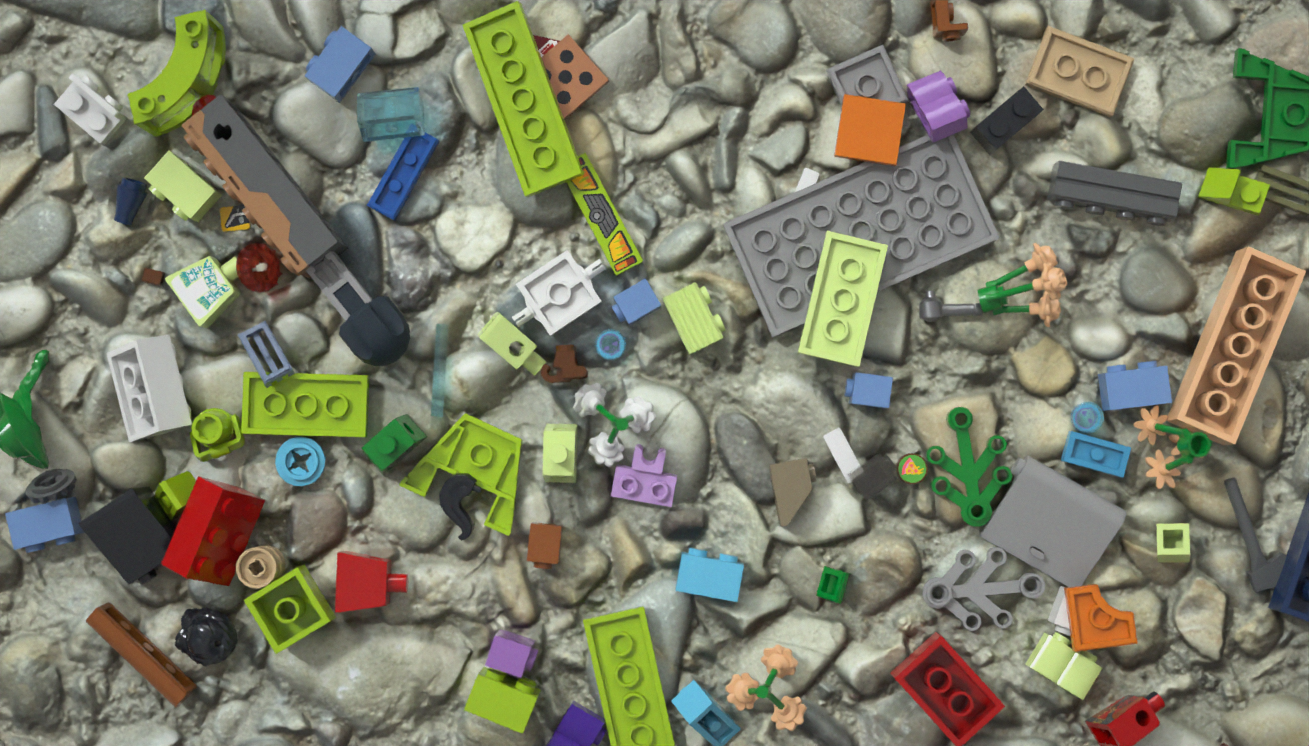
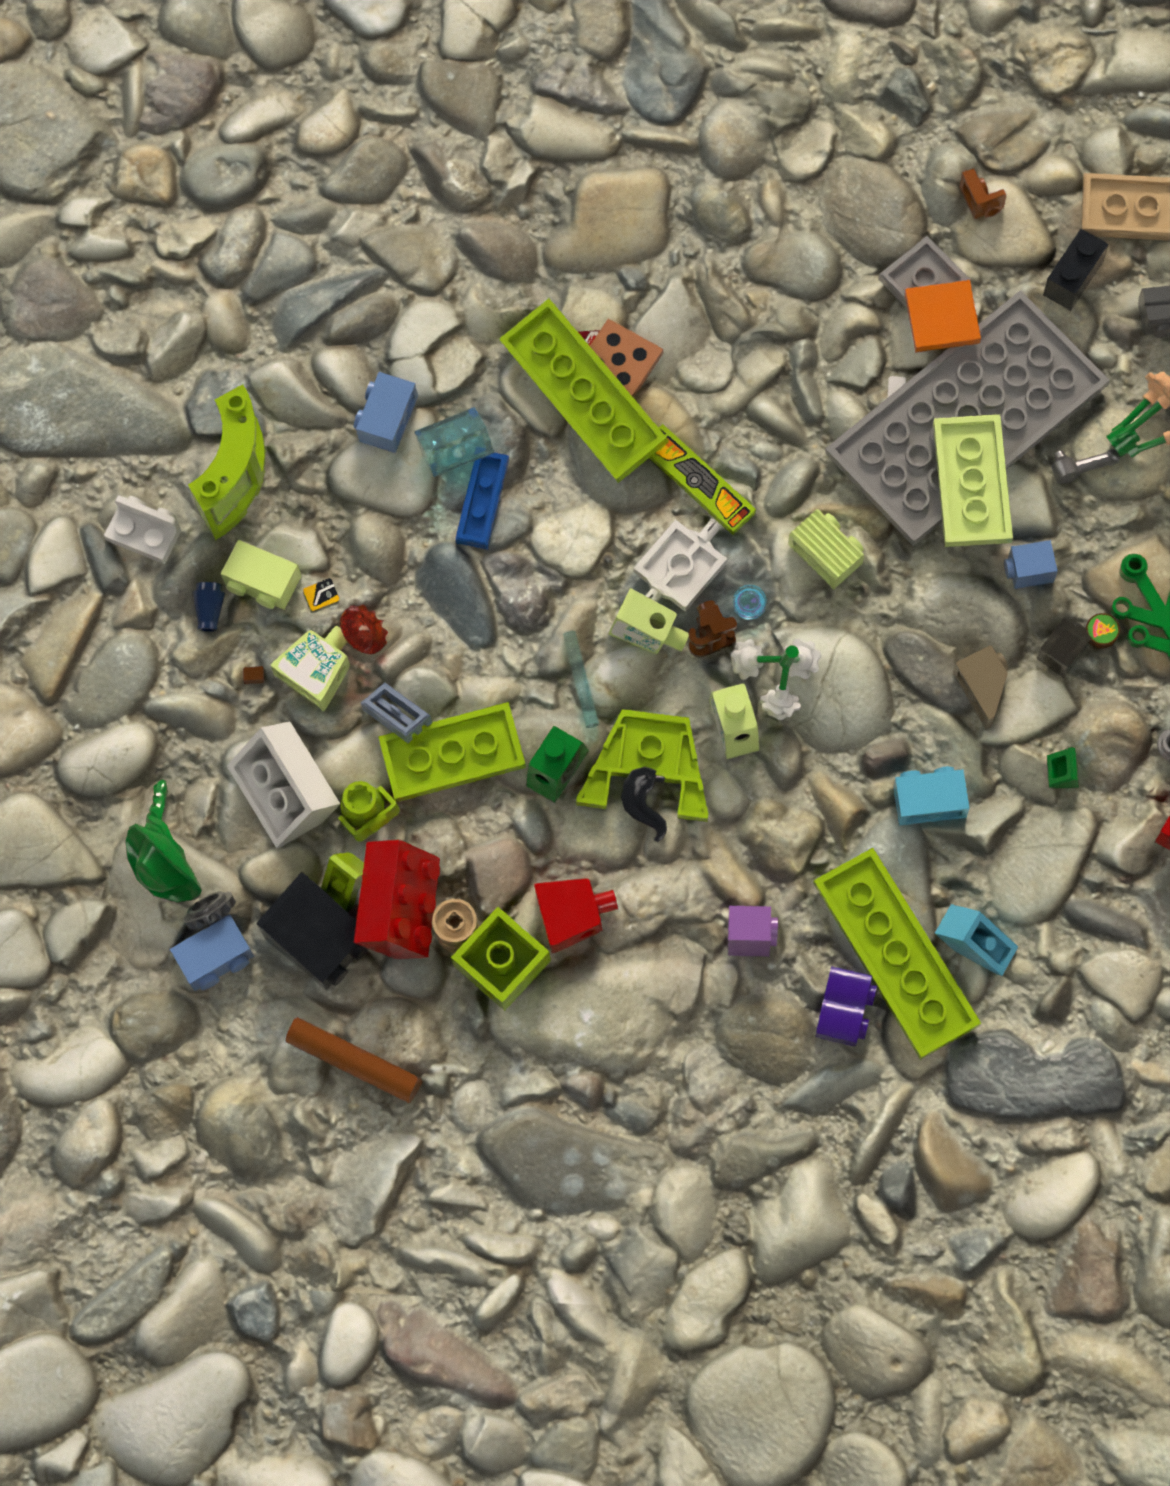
camera: 15 degrees left, 15 degrees down
black hair [175,608,238,667] -> none
piece [181,94,410,366] -> none
medium azure gear [275,437,326,486] -> none
lime brick [464,667,541,734] -> none
dark orange brick [527,522,563,569] -> none
medium blue brick [611,278,661,326] -> none
lavender plate [611,444,677,507] -> none
light nougat plant [725,644,807,731] -> none
white sticker [823,428,865,483] -> none
medium lavender brick [907,70,970,143] -> none

